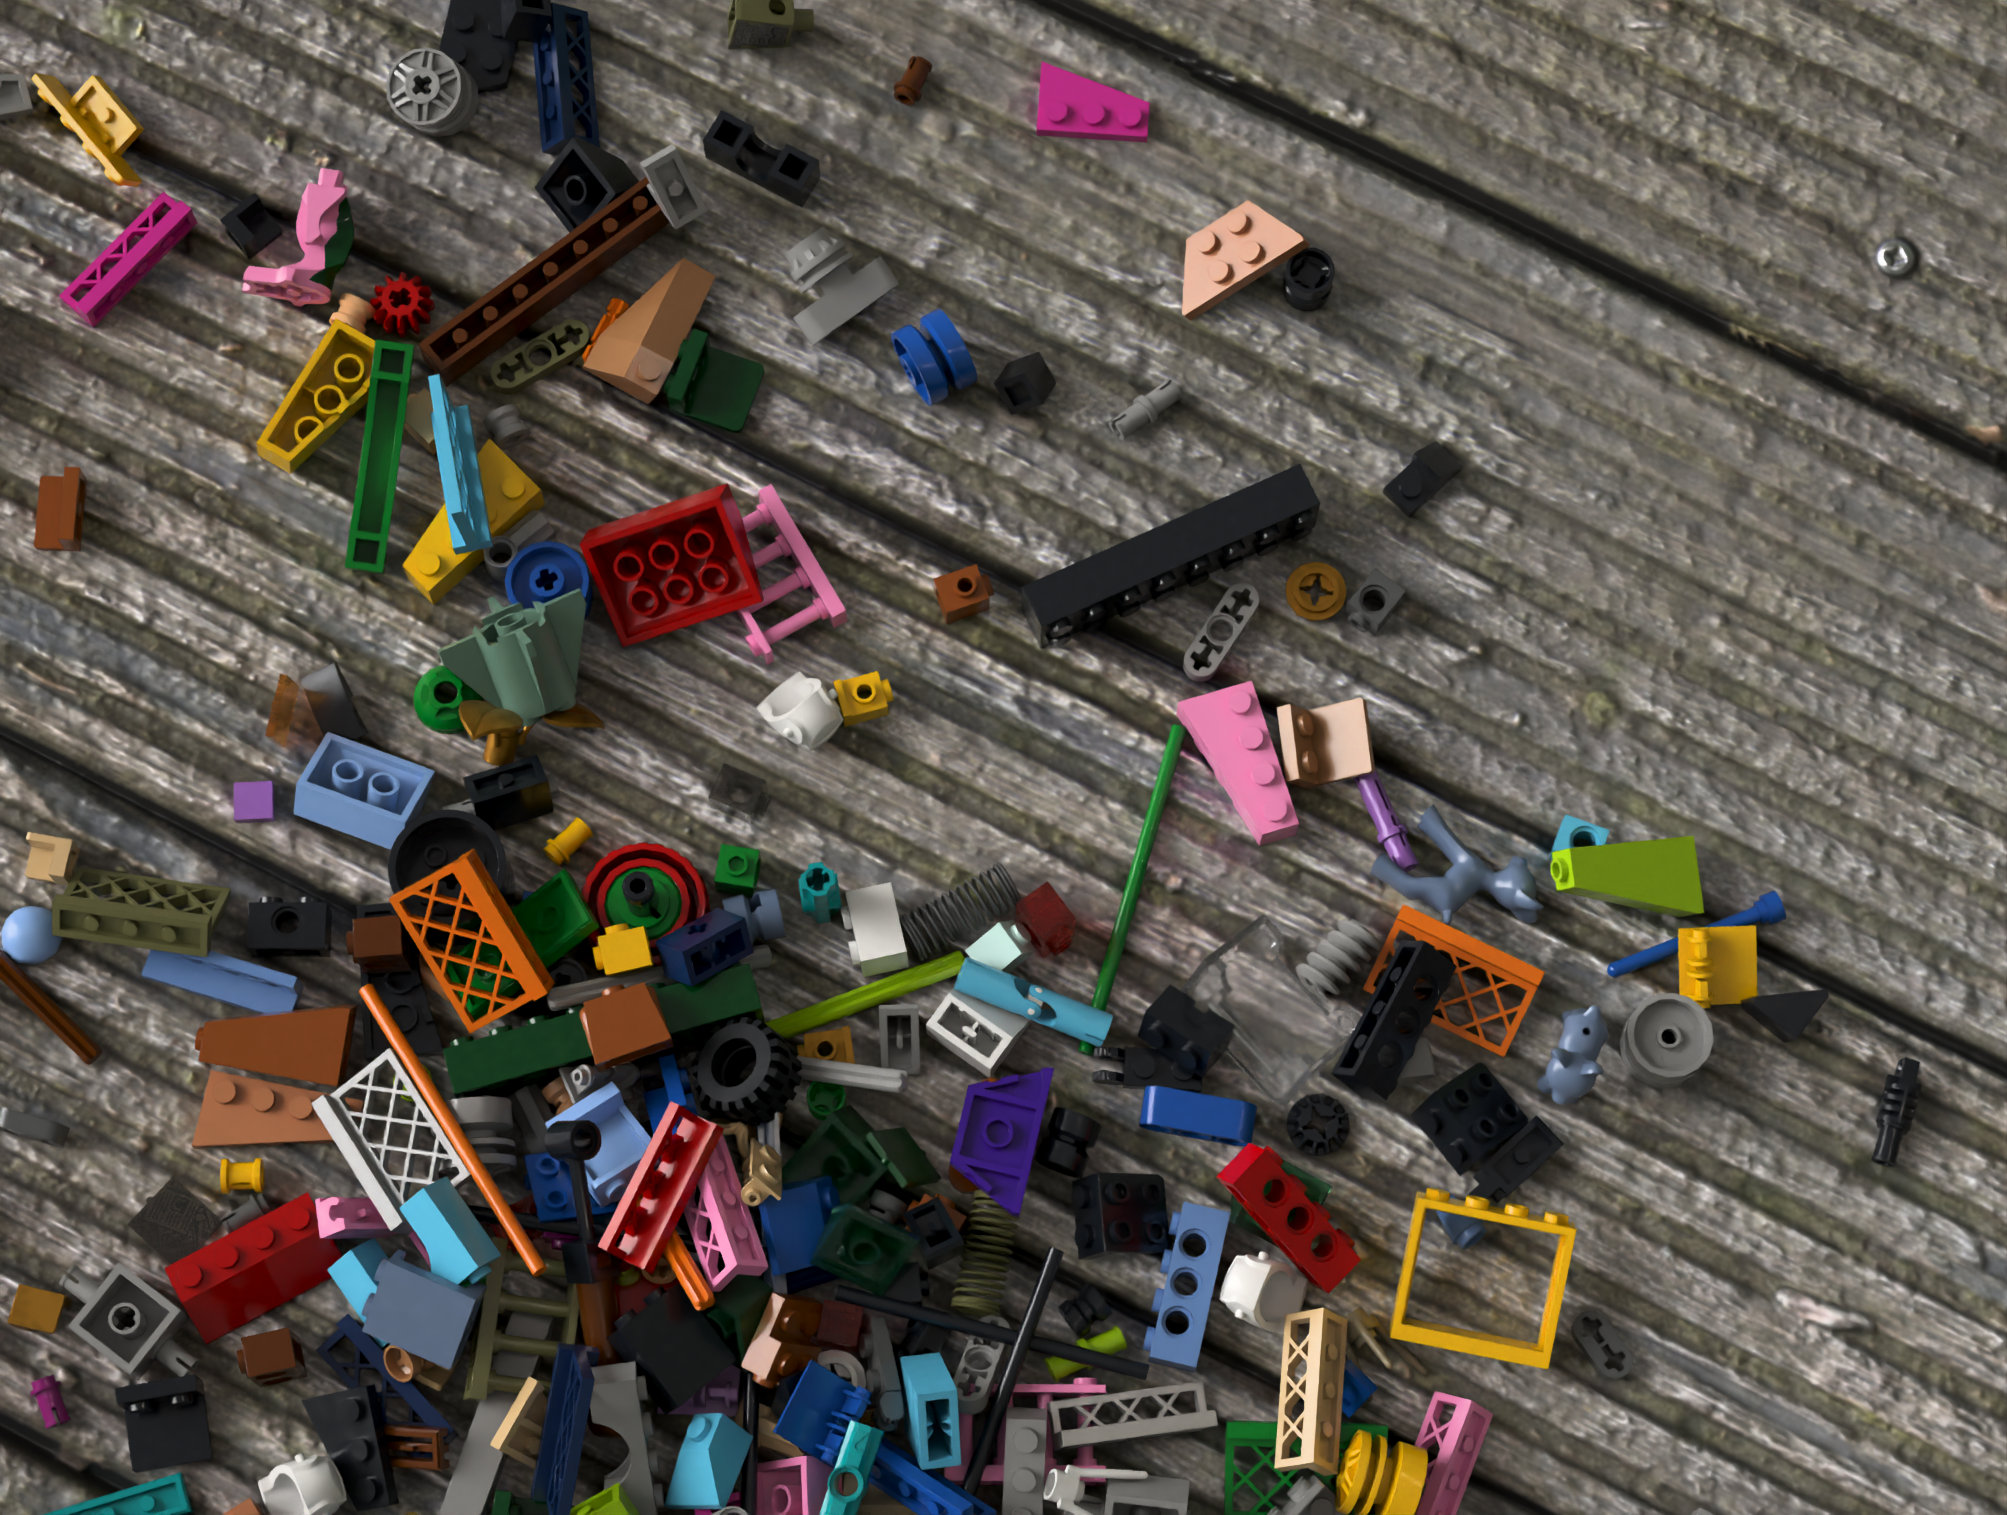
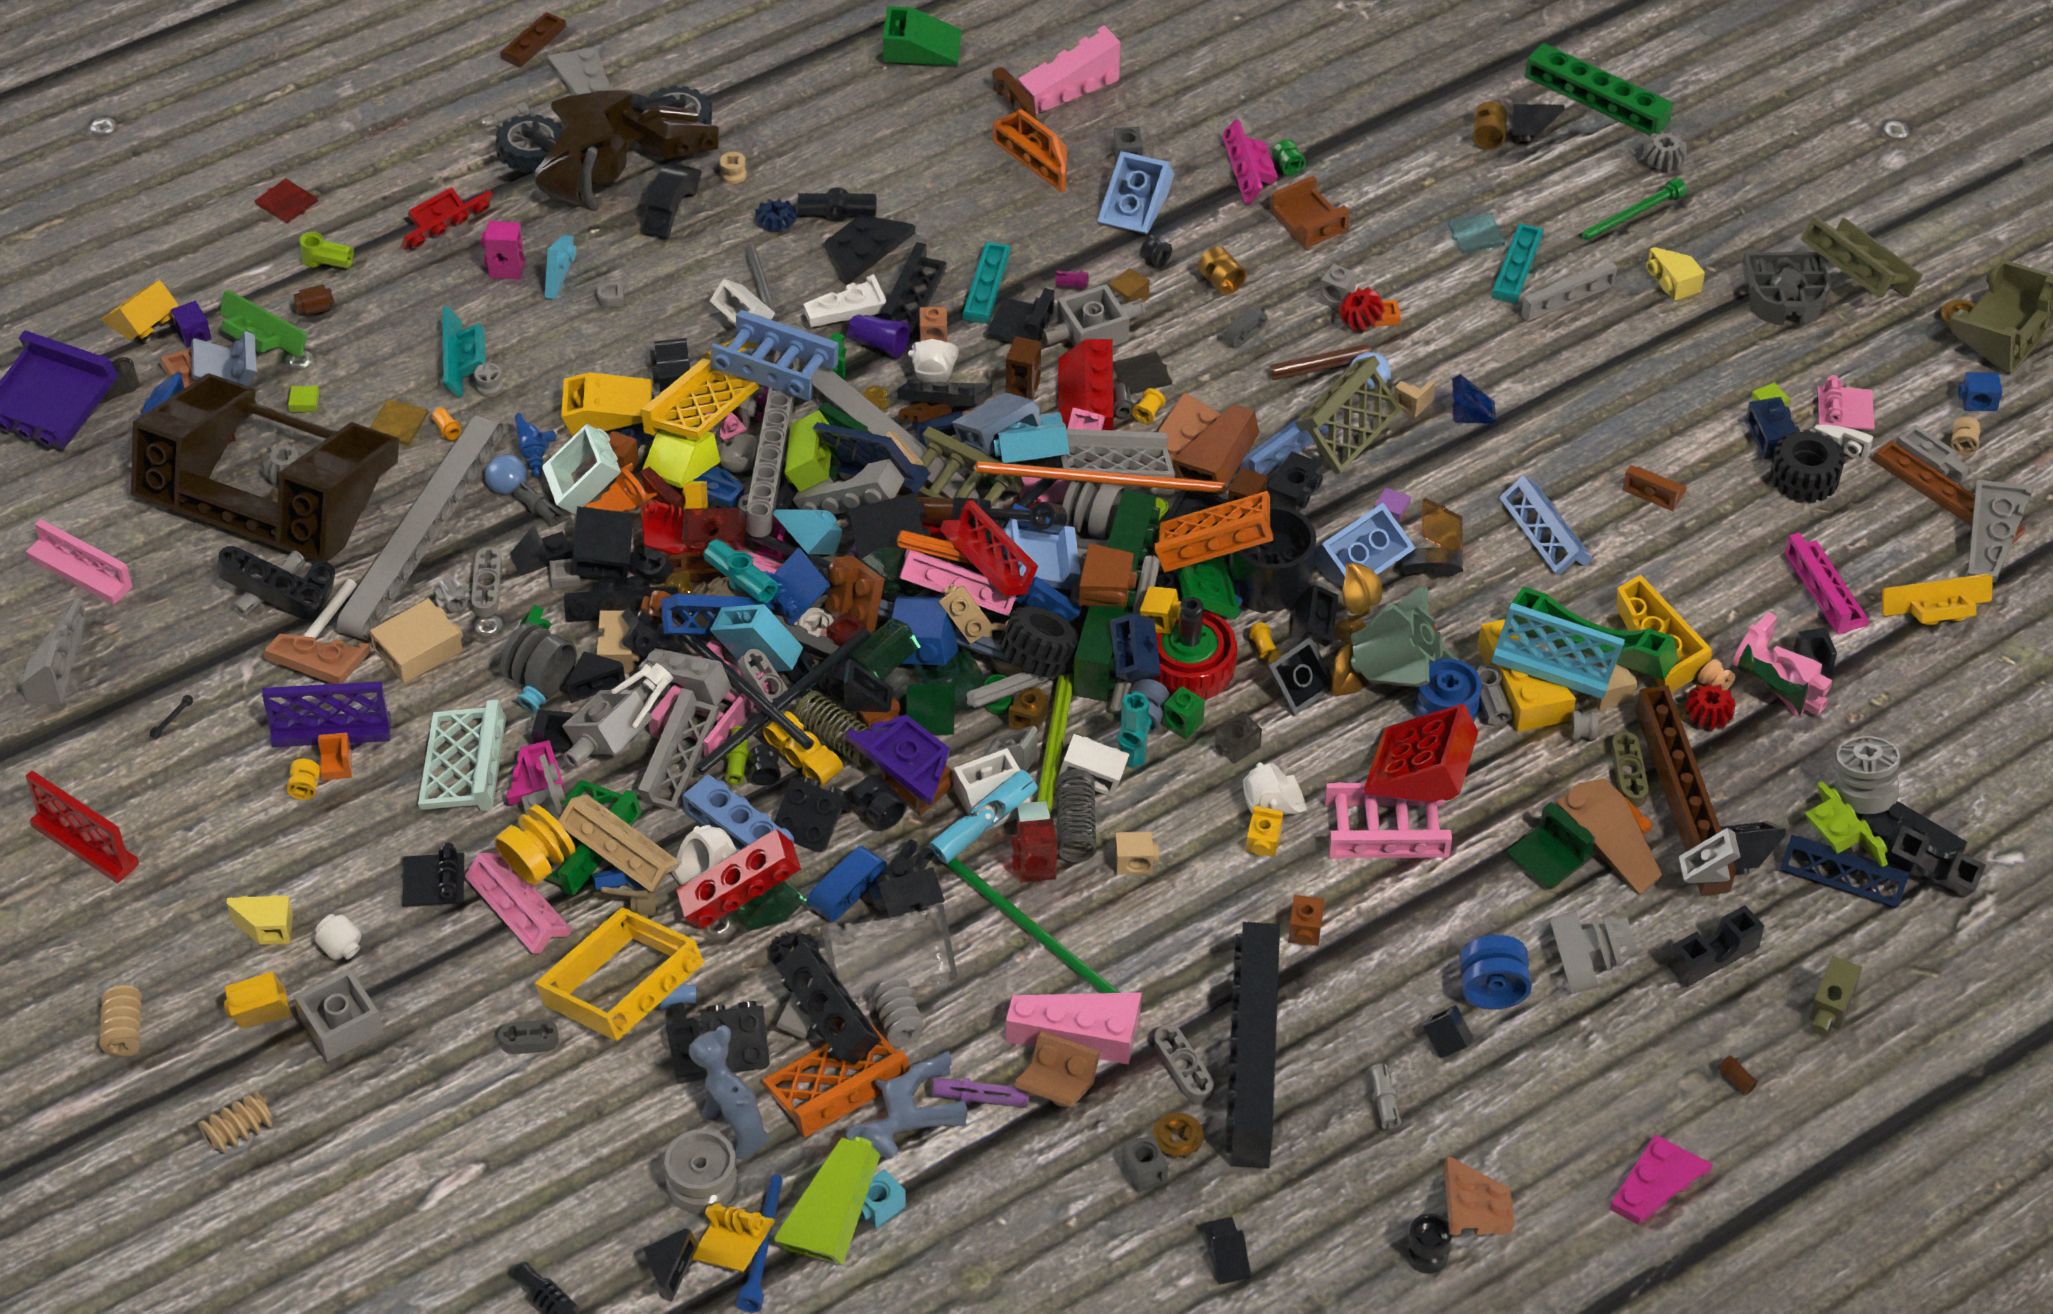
camera: 120 degrees right, 25 degrees down
none -> yellow piece [763,711,843,788]
none -> tan brick [1115,831,1159,875]
none -> black slope [1266,636,1332,716]
none -> clear blue slope [1452,374,1496,424]
none -> medium blue fence [1499,475,1593,575]
none -> lime bracket [1805,781,1888,867]

